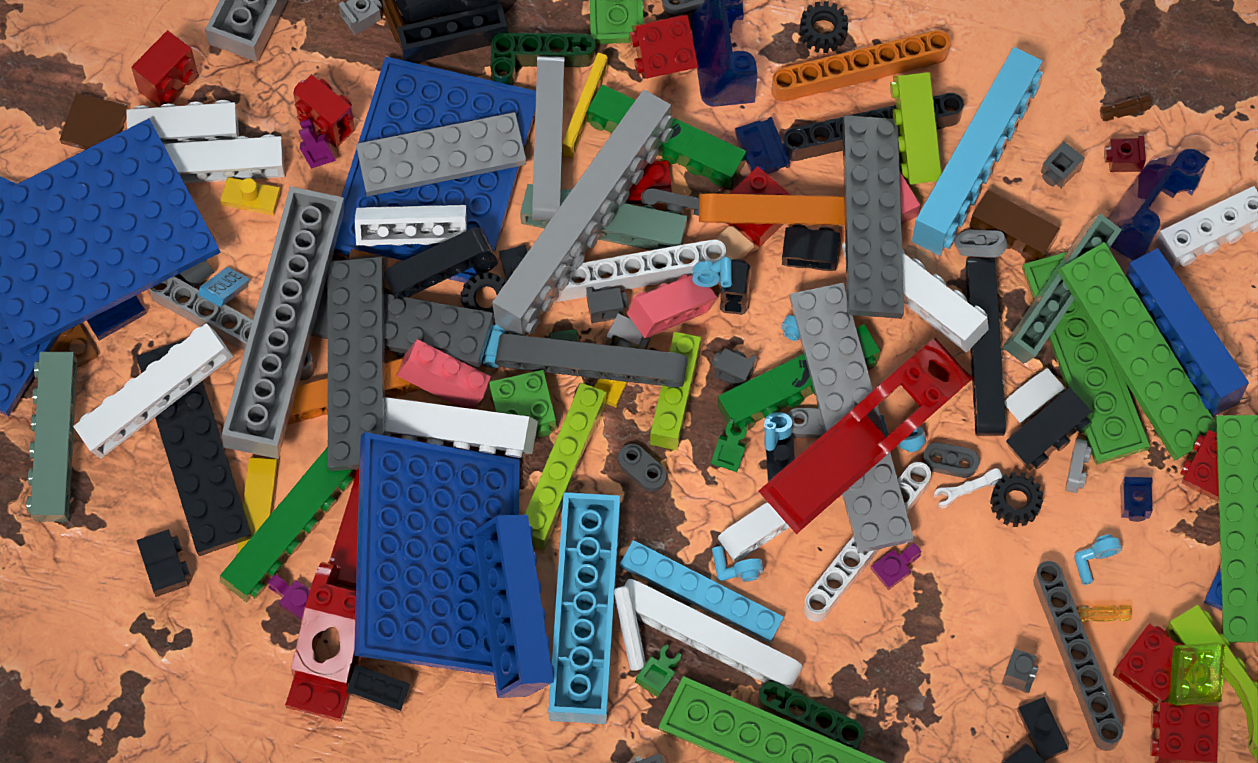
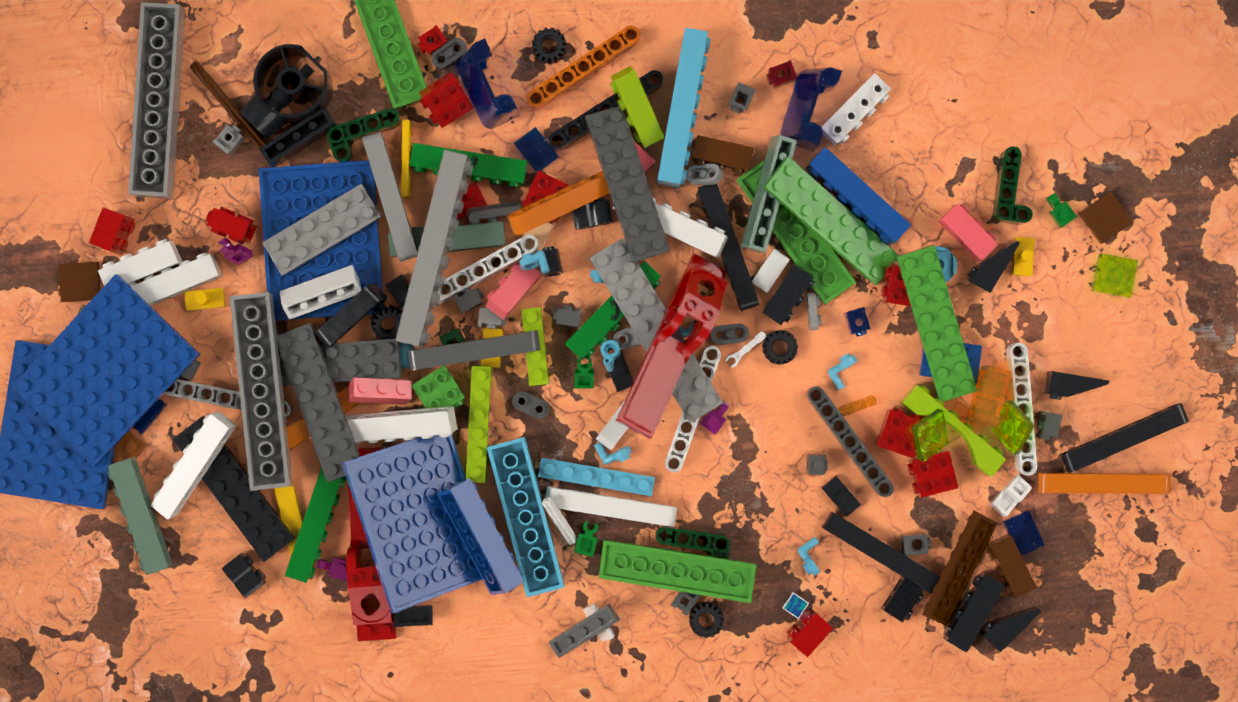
camera: 20 degrees left, 20 degrees up
dark azure tile [198,267,250,307] -> none
reddish brown axle [1099,94,1152,121] -> none

